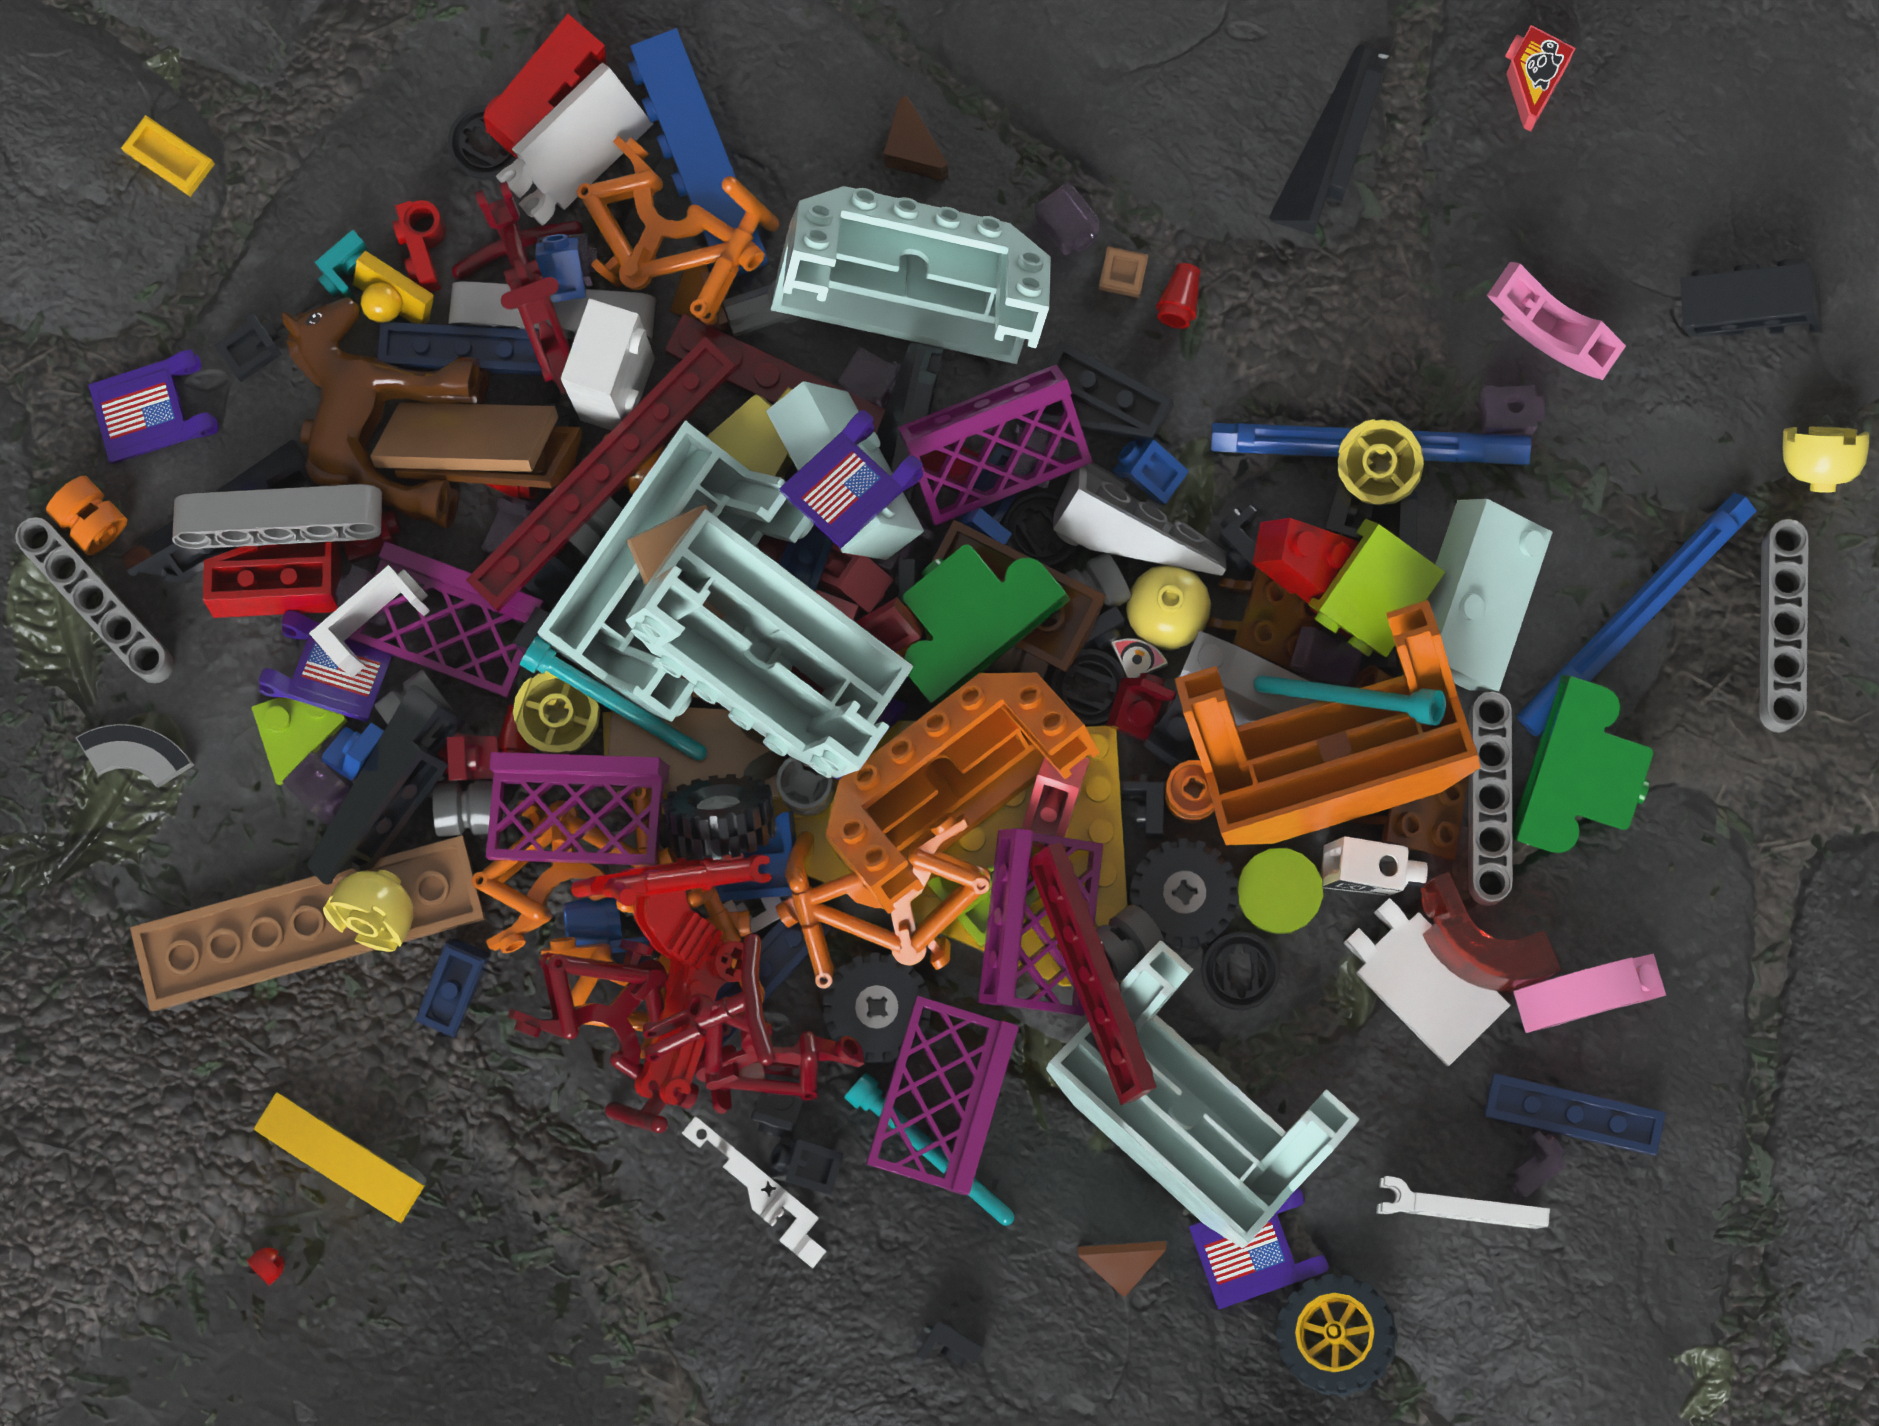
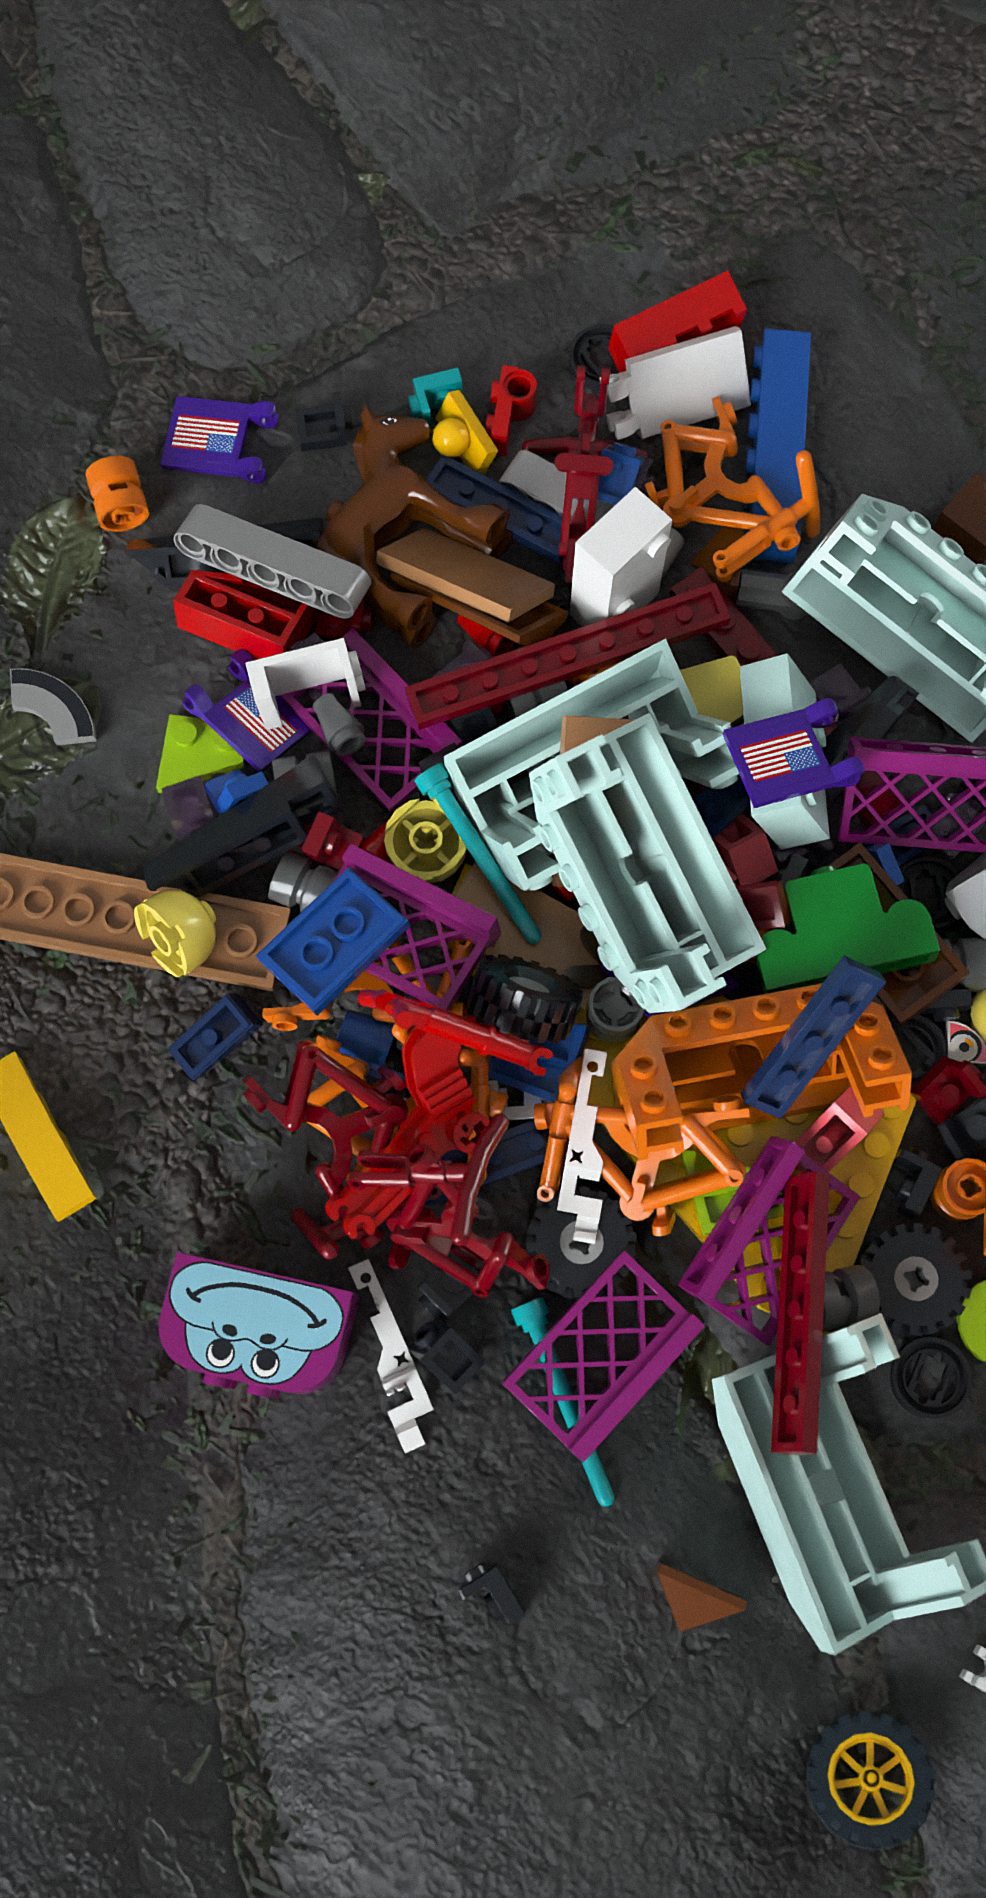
camera: 20 degrees right, 5 degrees down
light grey beam [15,517,174,683] -> none
yellow tile [121,115,215,197] -> none
dark purple flag [1189,1189,1329,1310] -> none
none -> brick [159,1252,359,1400]
none -> blue tile [256,867,410,1016]
none -> dark grey cone [313,694,366,756]
none -> white piece [557,1049,607,1244]
none -> dark blue plate [741,955,886,1119]

